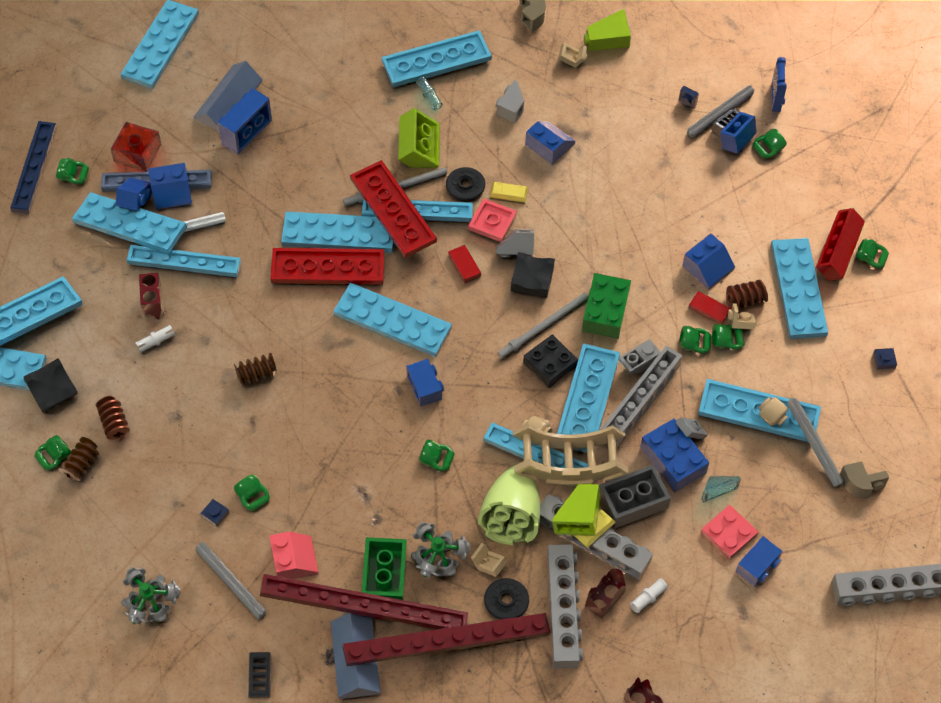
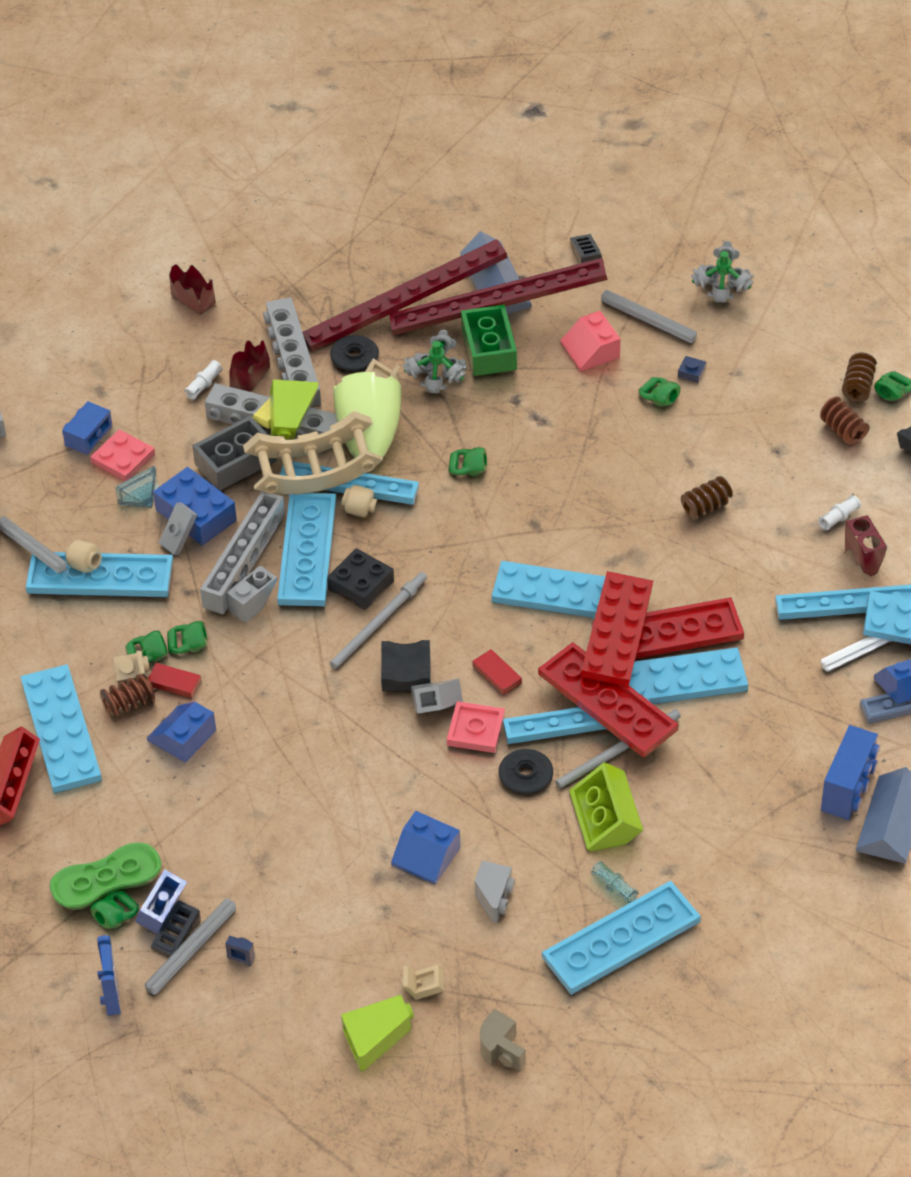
camera: 170 degrees right, 10 degrees down
blue brick [406,359,444,407] -> none
light yellow tile [490,182,528,203] -> none
green brick [582,273,631,339] -> none
none -> bright green plate [50,843,161,910]
none -> red plate [580,571,654,687]

